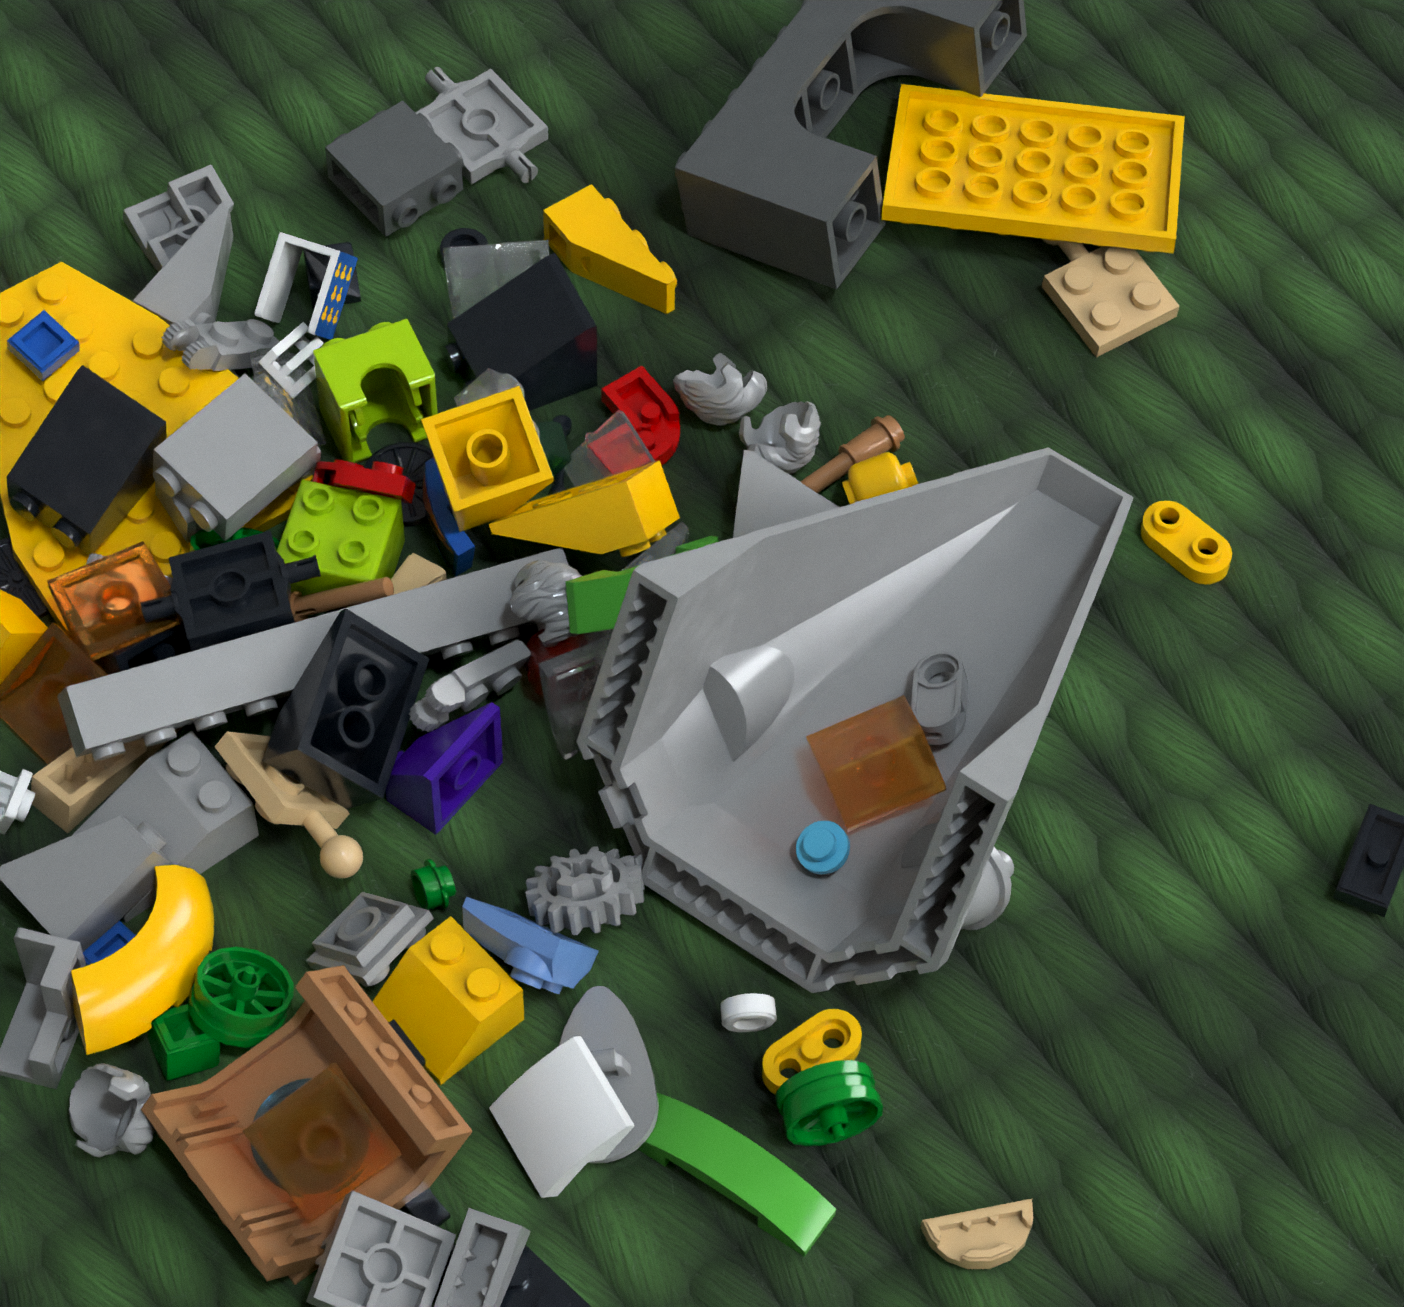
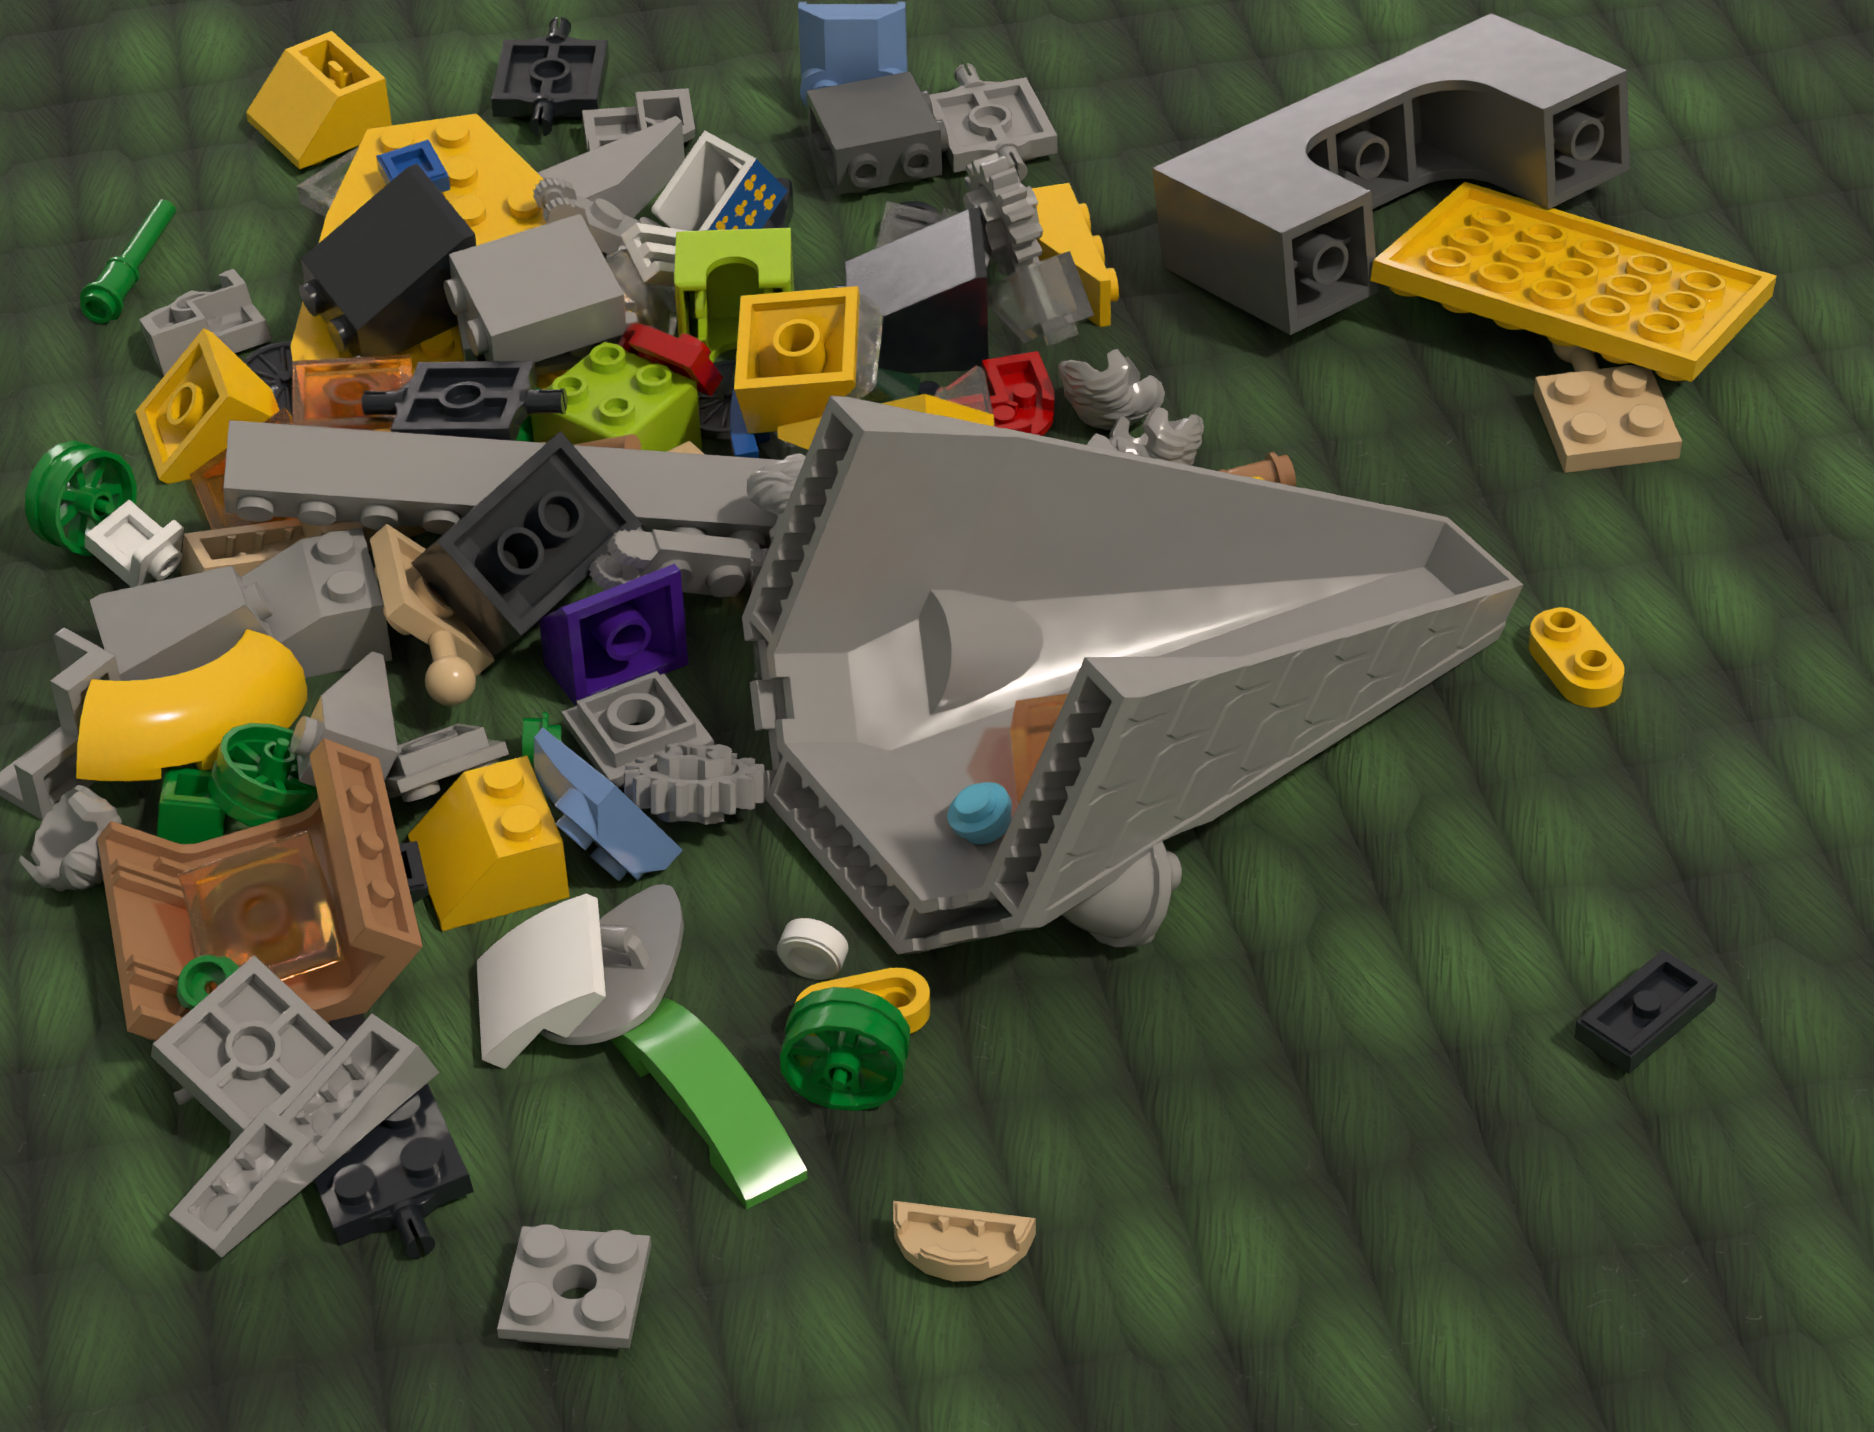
camera: 25 degrees right, 15 degrees down
none -> green plate [177,955,239,1010]
none -> light grey slope [290,651,398,787]
none -> black plate [491,17,609,137]
none -> light grey piece [561,671,714,788]
none -> medium blue slope [798,2,908,107]
none -> light grey gear [963,153,1043,279]
none -> clear slope [987,251,1094,347]

